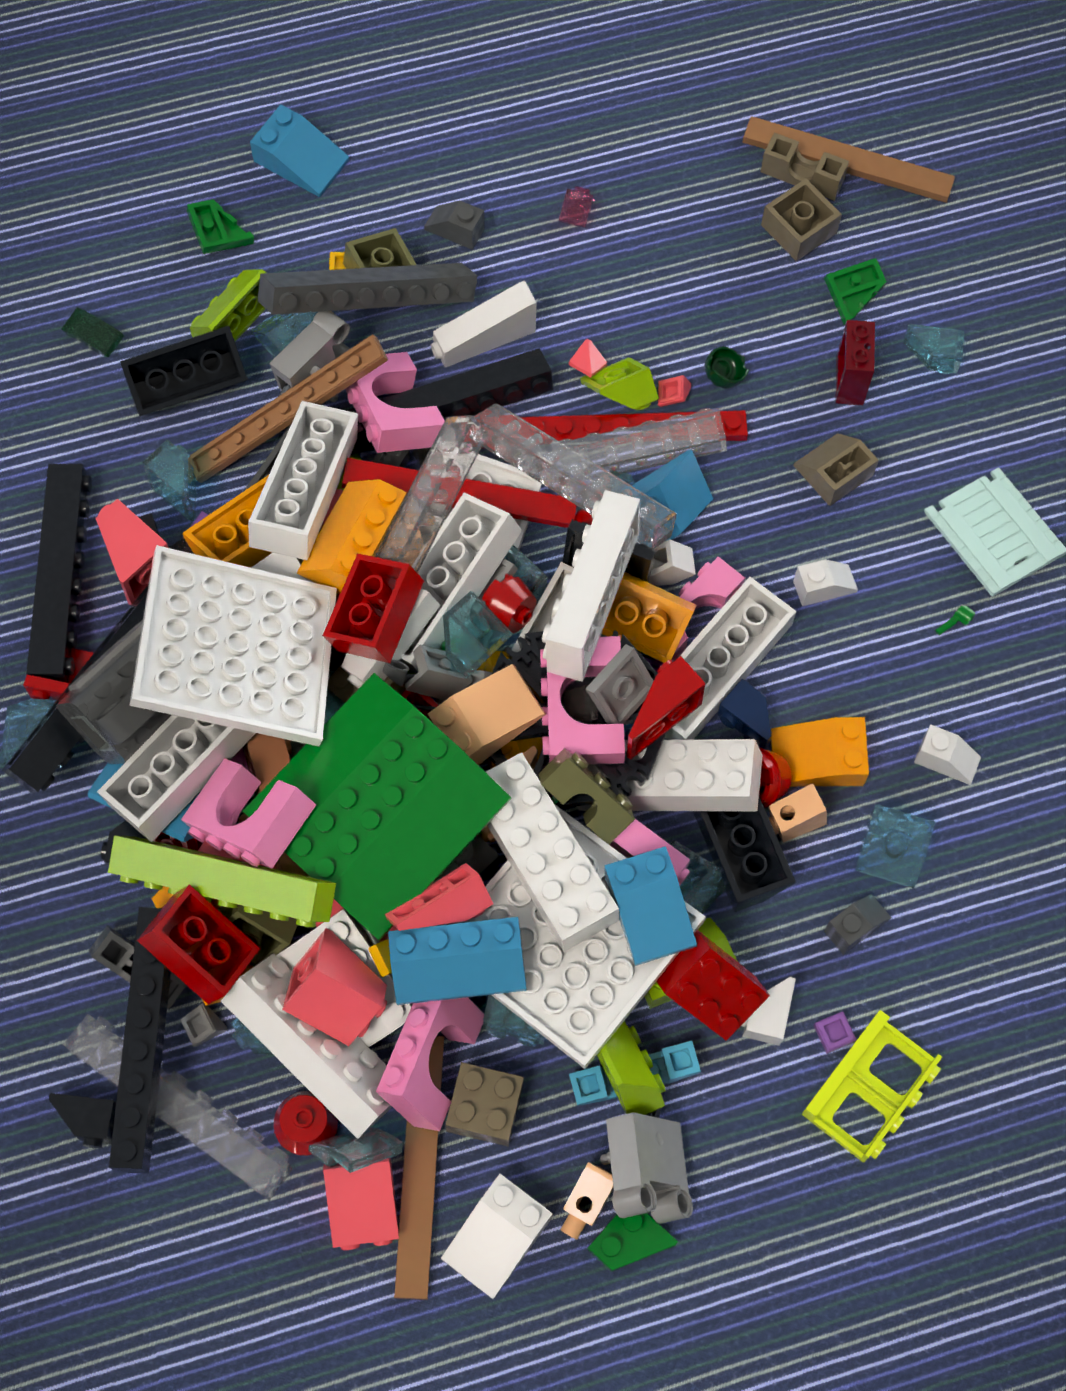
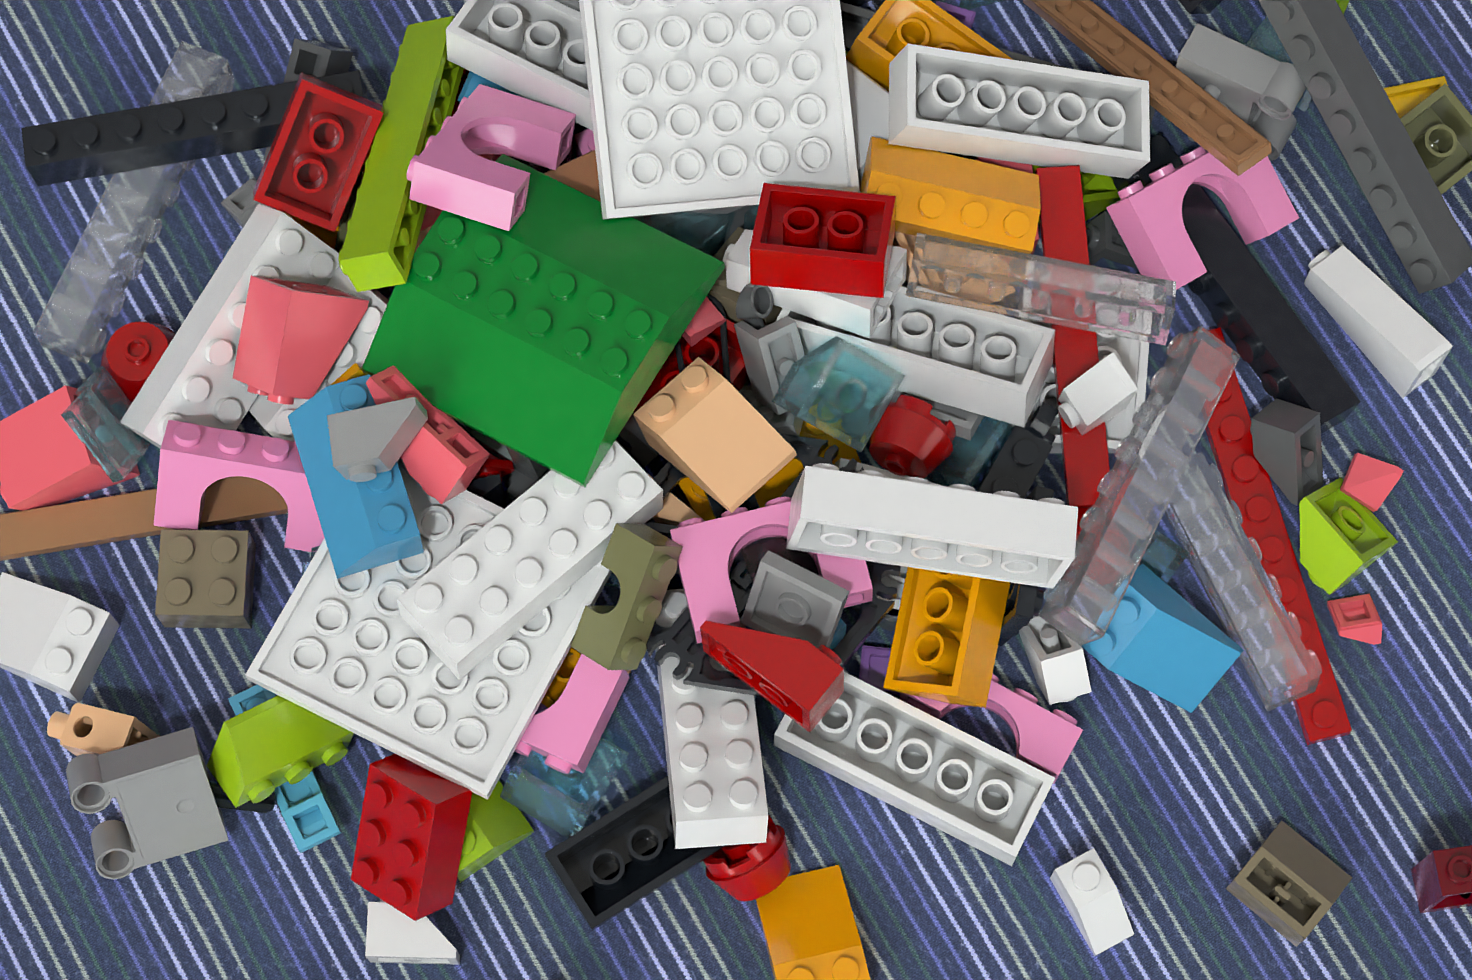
camera: 80 degrees right, 5 degrees up
black slope [49,1093,116,1149] -> none
green wing [587,1213,678,1272] -> none
dark azure slope [604,846,697,966] -> none
dark green hair [705,346,749,389] -> none
dark blue slope [717,679,771,749] -> none
light nougat torso [769,783,827,842] -> none
none -> light grey slope [327,397,428,482]
none -> black hinge [976,402,1059,499]
none -> white slope [1058,352,1138,435]
none -> dark grey slope [1250,398,1323,506]

